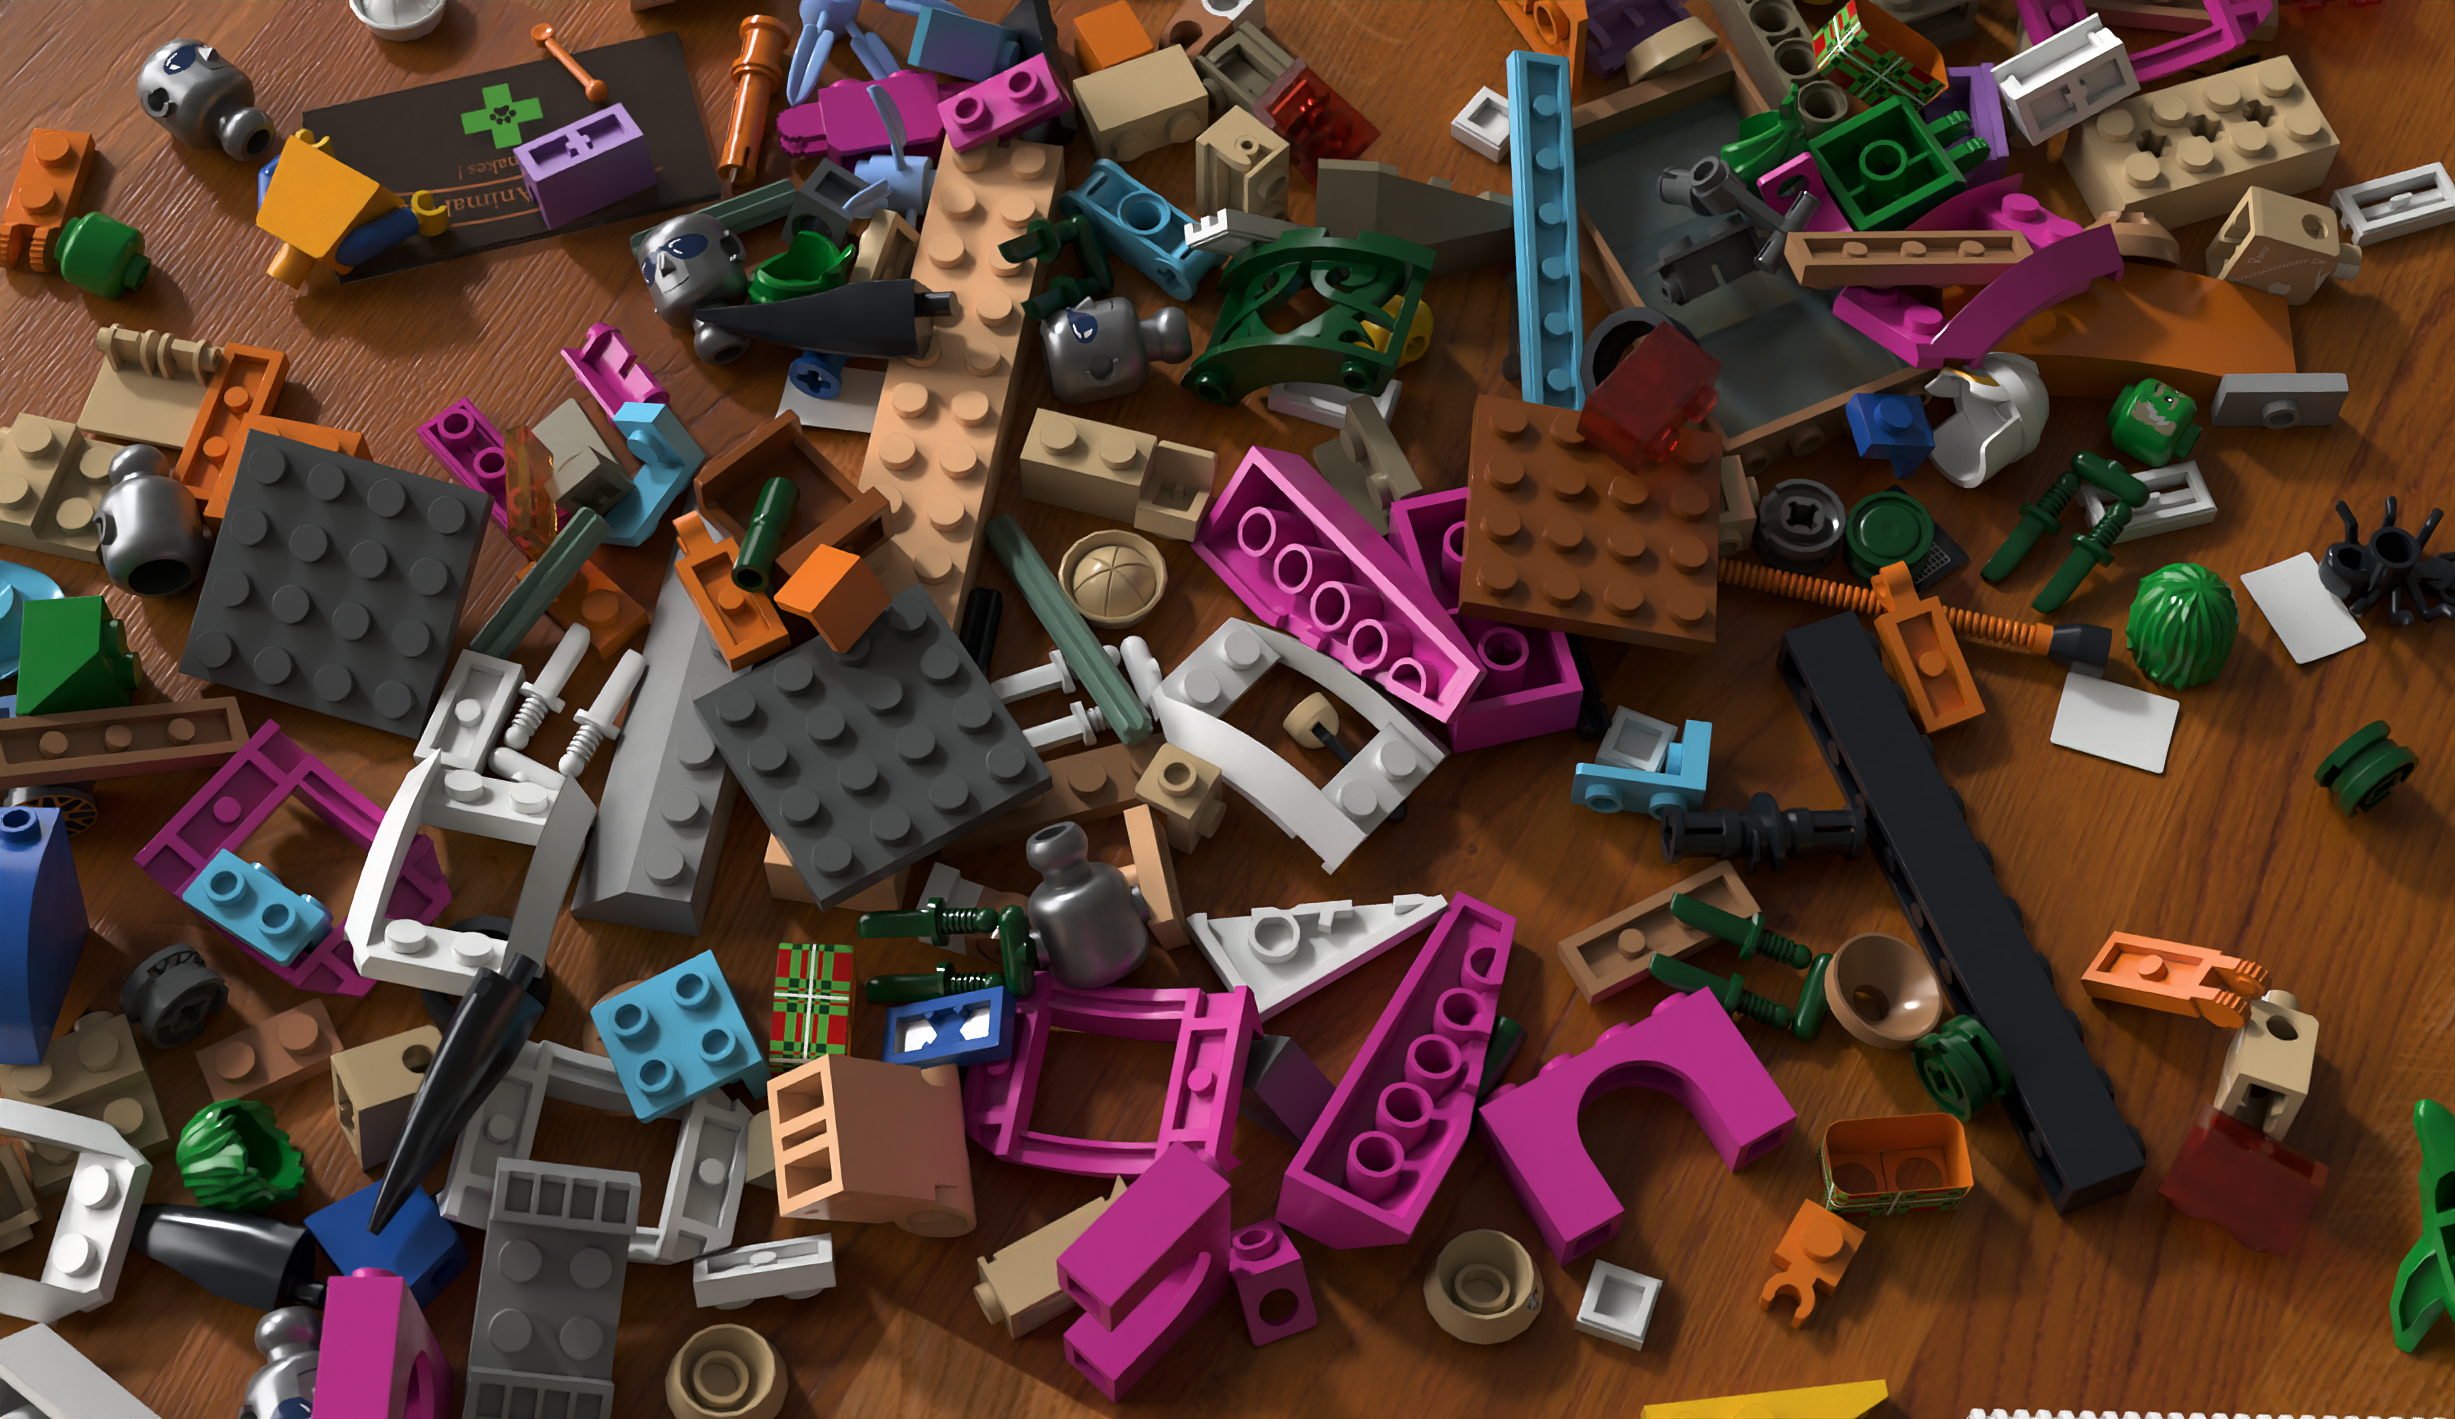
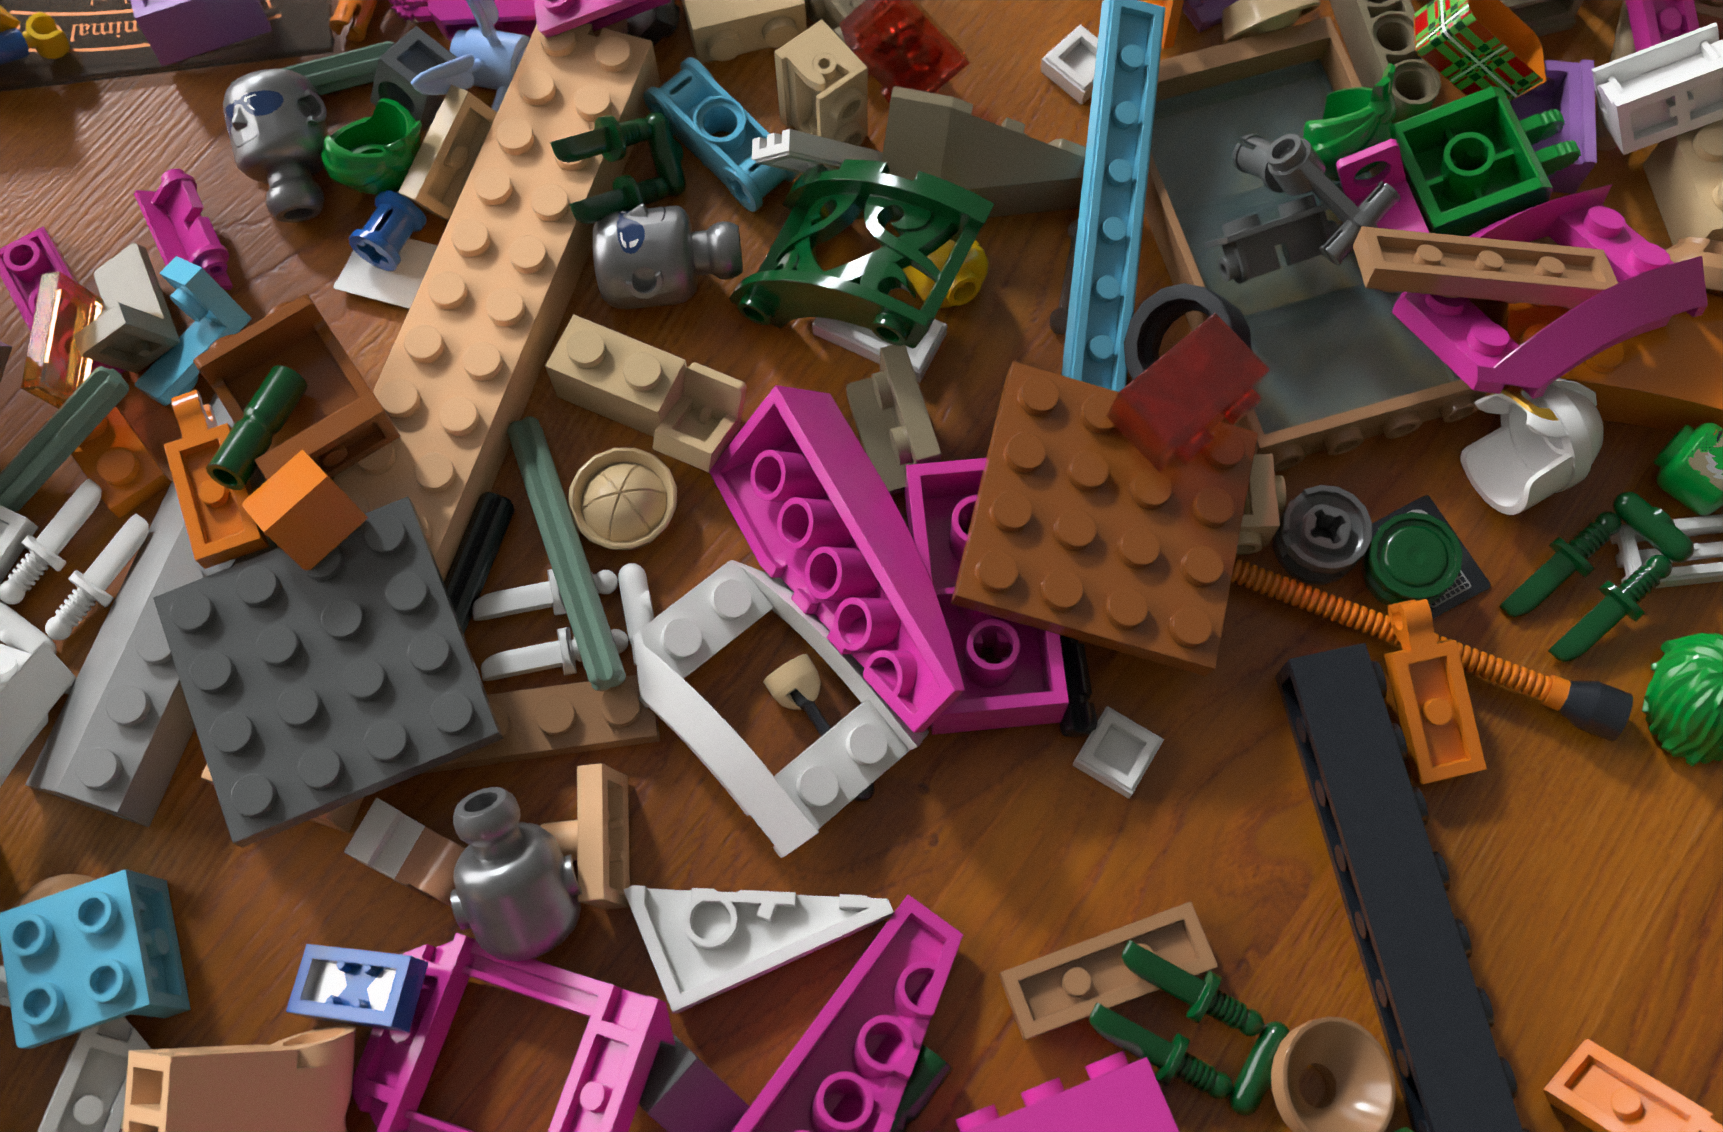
camera: 10 degrees right, 10 degrees up
black piece [695,279,958,359] -> none
piece [769,943,858,1079] -> none
dark green piece [857,897,1037,1002] -> none
tan bracket [1135,743,1227,855] -> none
medium azure bracket [1571,719,1712,820] -> none
black piece [1660,792,1866,876] -> none
blue bracket [1845,393,1936,479] -> none
white sticker [2050,672,2179,773] -> none

